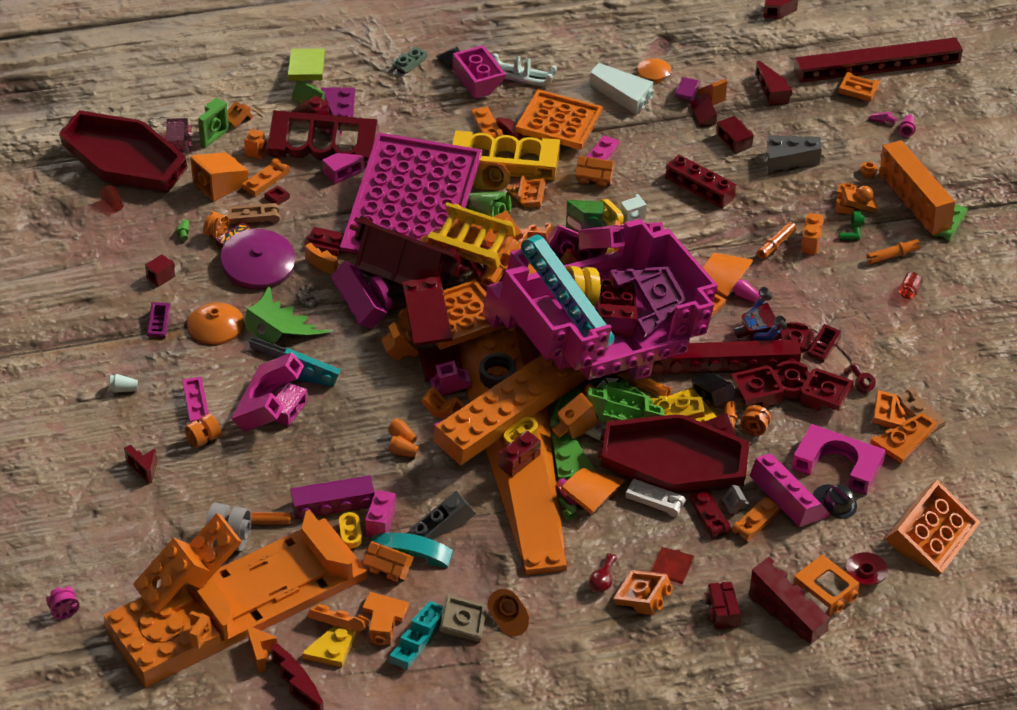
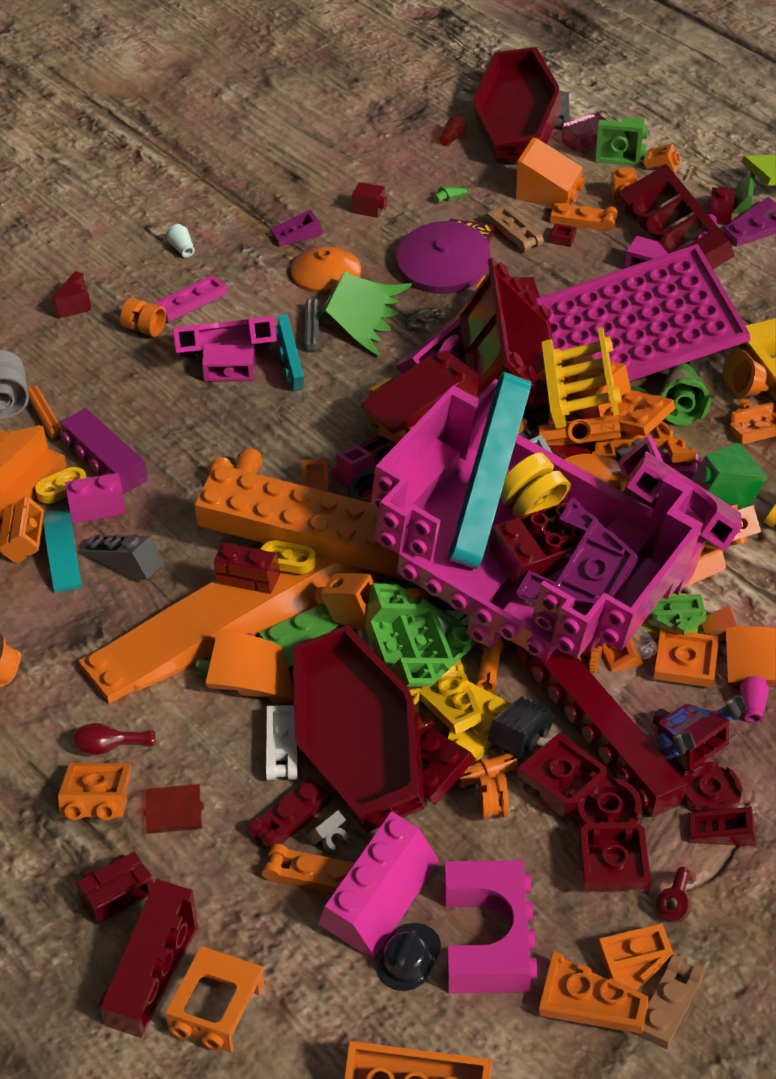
camera: 65 degrees right, 0 degrees up
orange wheel [203,211,229,239] -> none
dark red dish [846,552,888,586] -> none

